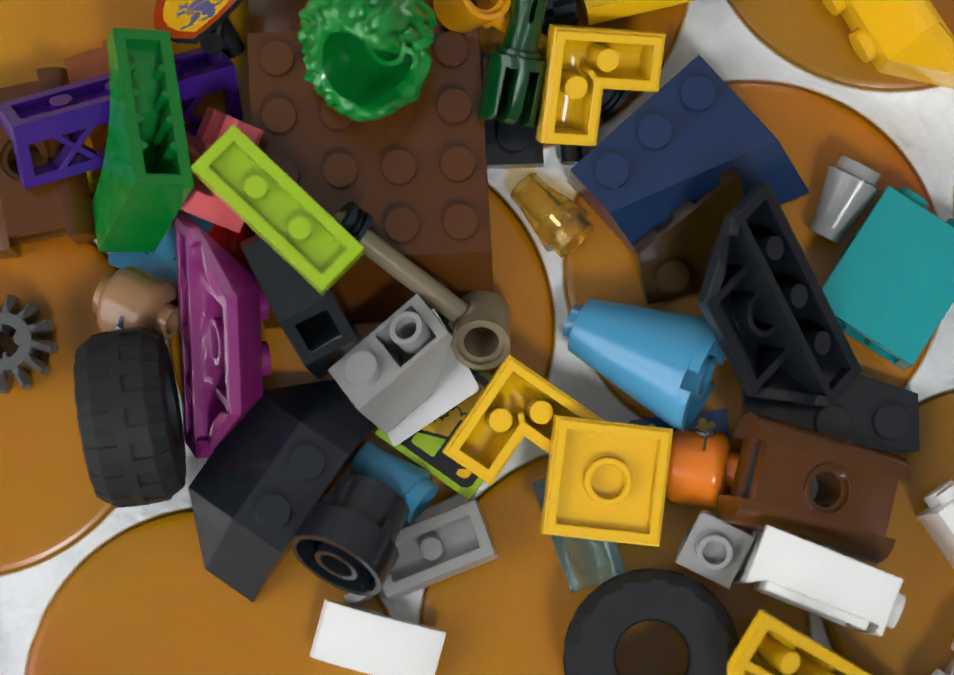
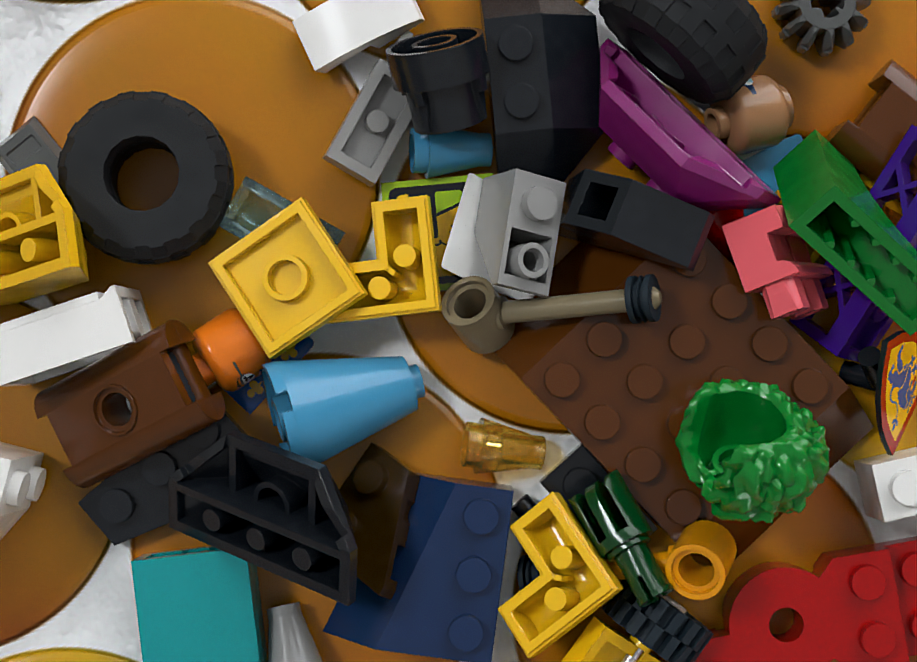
camera: 140 degrees right, 5 degrees up
lime plate [191,124,365,296] -> none
light grey bracket [675,510,754,589] -> none

